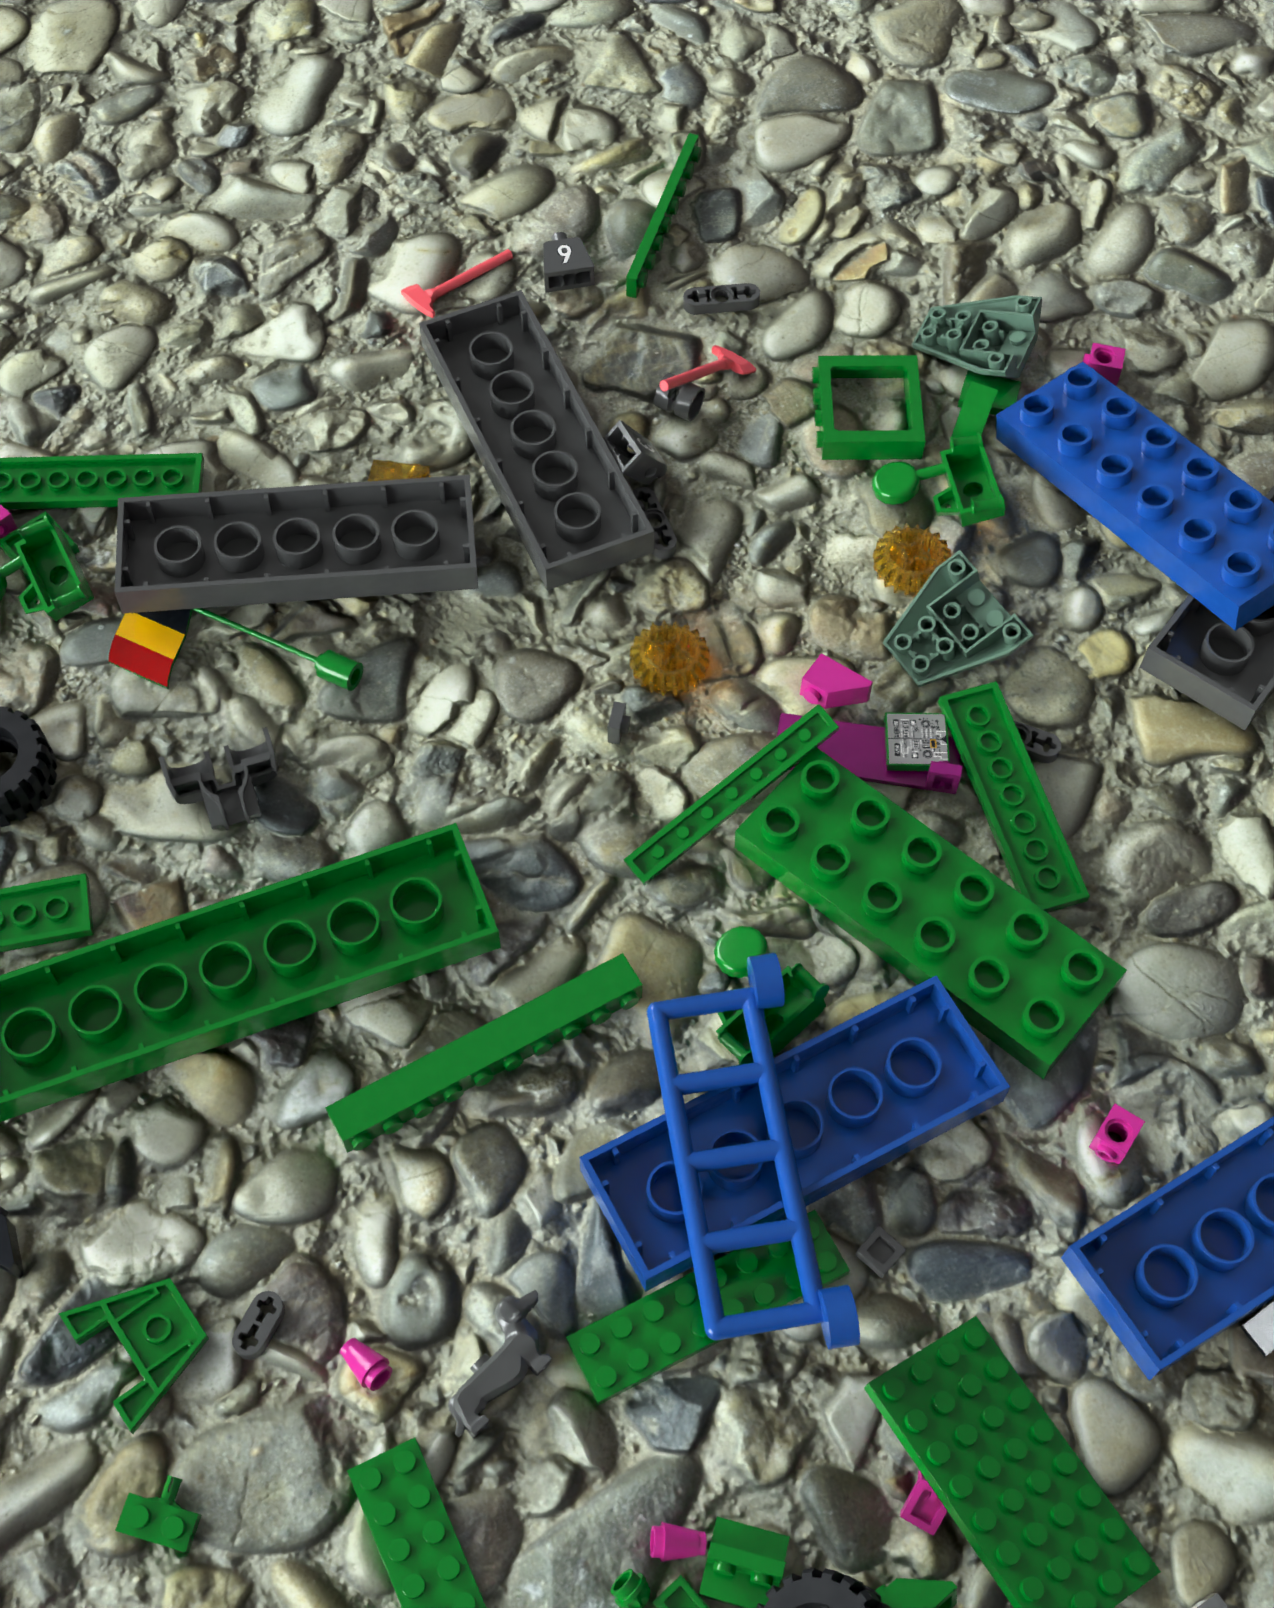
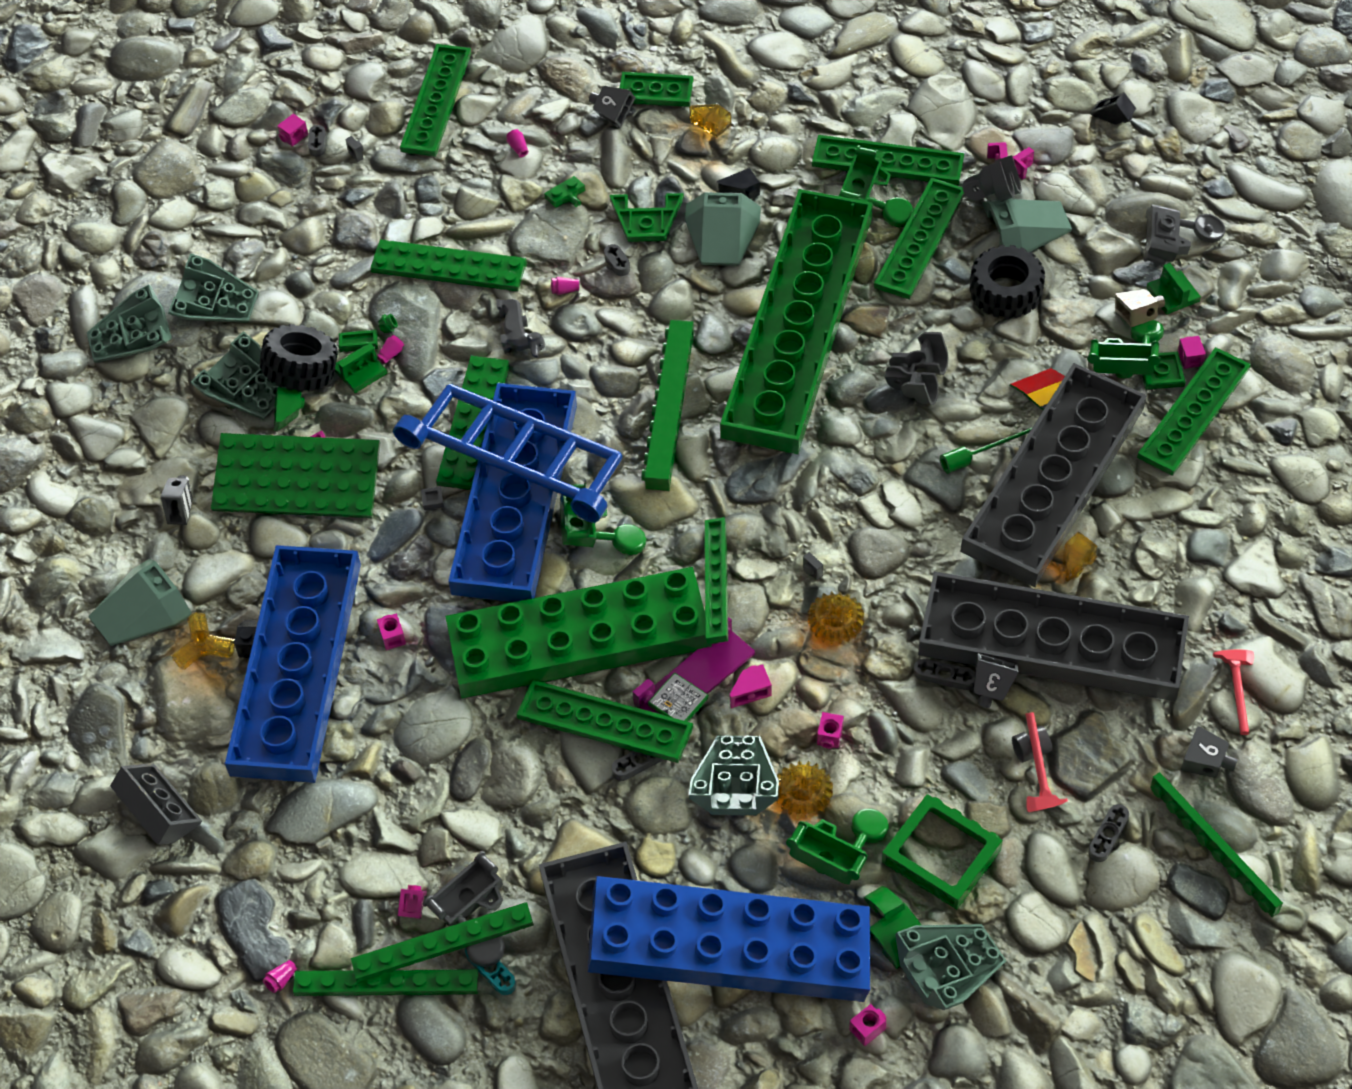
camera: 130 degrees right, 5 degrees down
none -> sand green wedge [685,192,761,266]
none -> dark pink brick [817,712,844,749]

